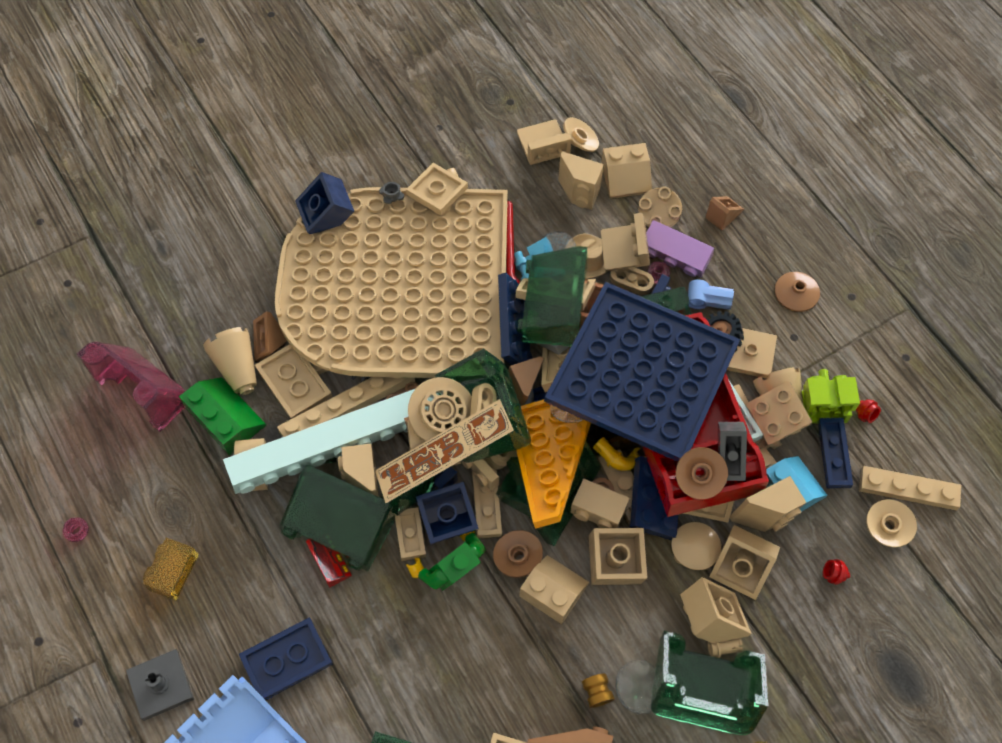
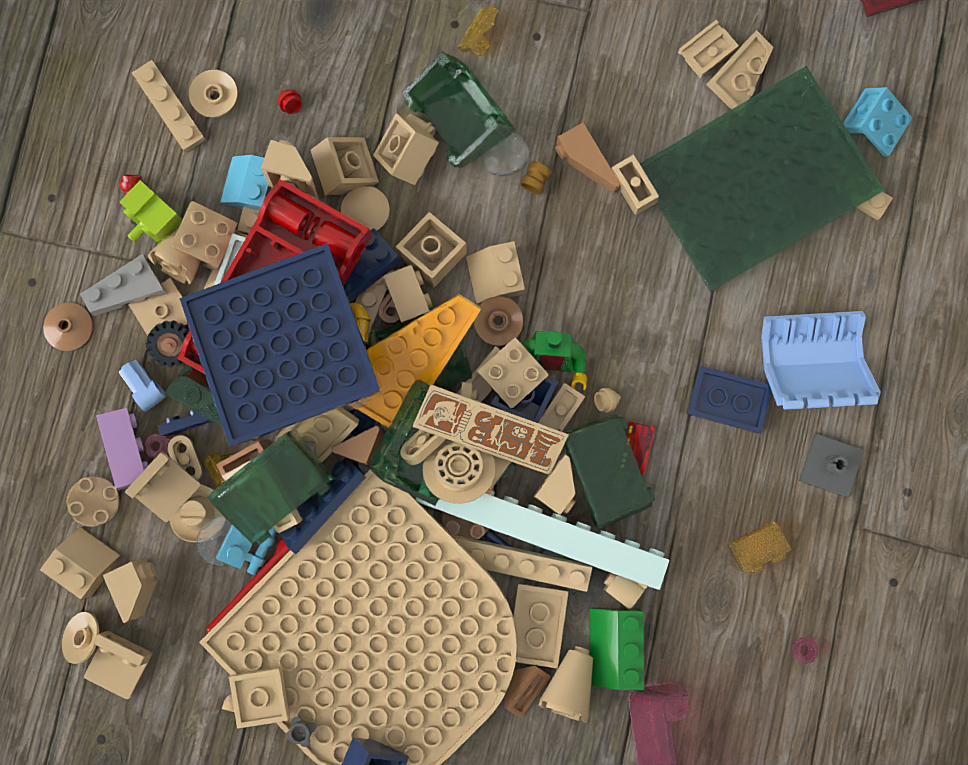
camera: 135 degrees left, 20 degrees up
medium nougat dish [676,447,728,499] -> none
medium nougat slope [705,196,744,231] -> none
dark grey slope [718,422,747,481] -> none
dark blue plate [818,418,853,489] -> none
none -> light grey wing [80,254,167,316]
none -> tan bracket [476,338,548,408]
none -> tan plate [594,388,621,413]

